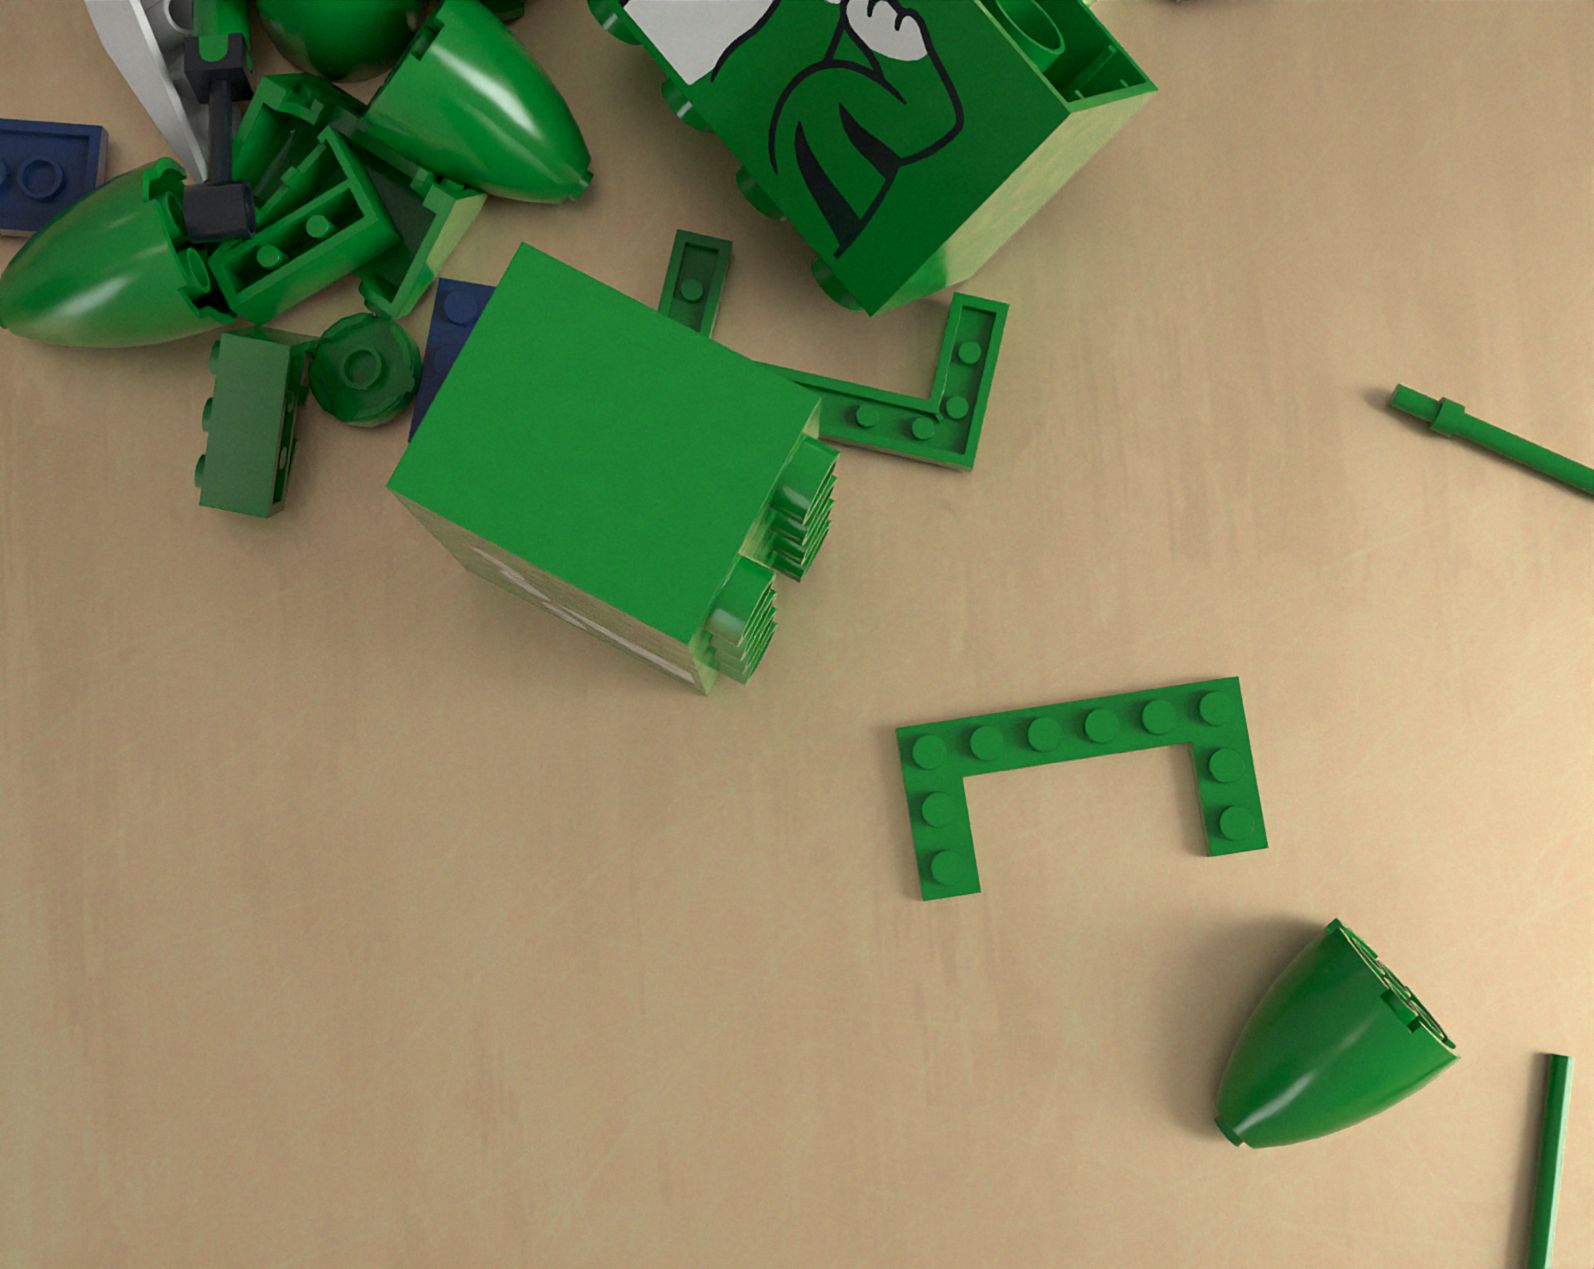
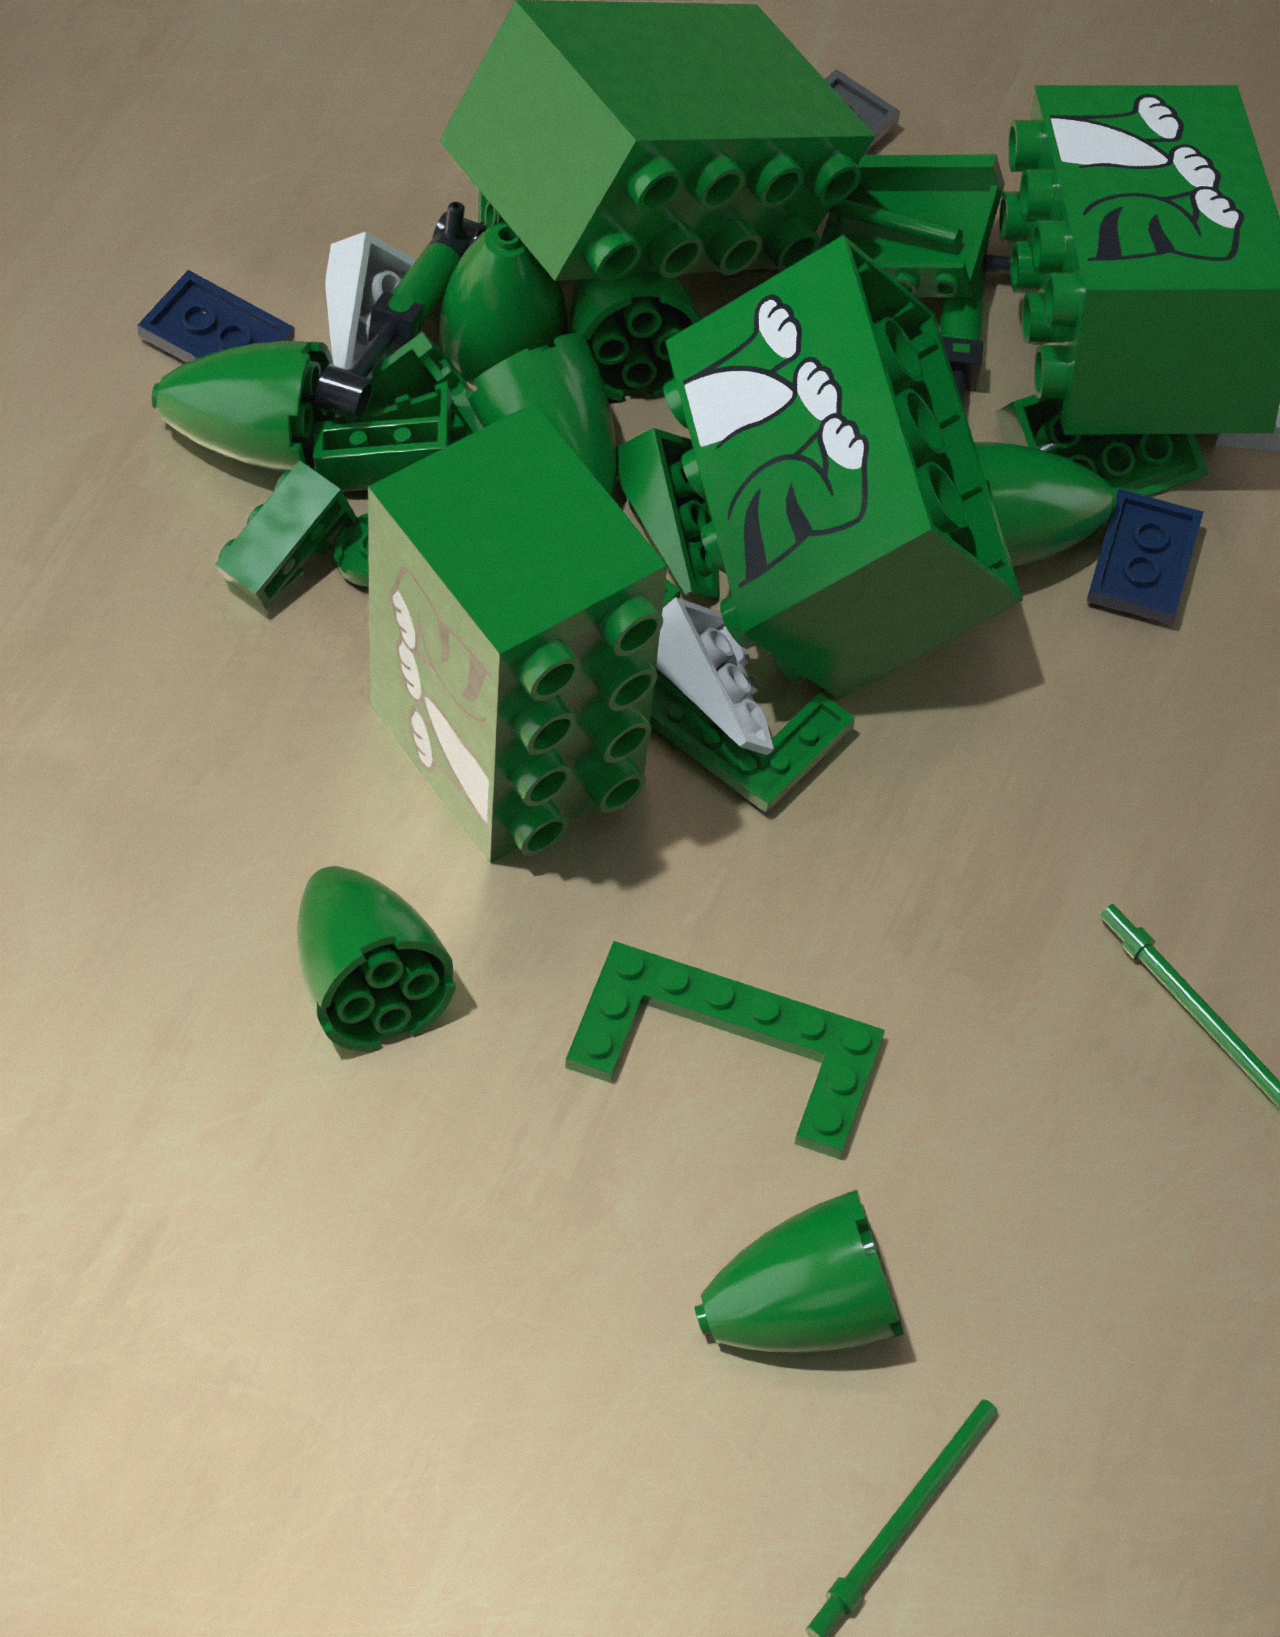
camera: 25 degrees right, 25 degrees down
none -> green cylinder [297,866,456,1051]
none -> green wedge [616,428,719,601]
none -> white wedge [656,597,774,755]

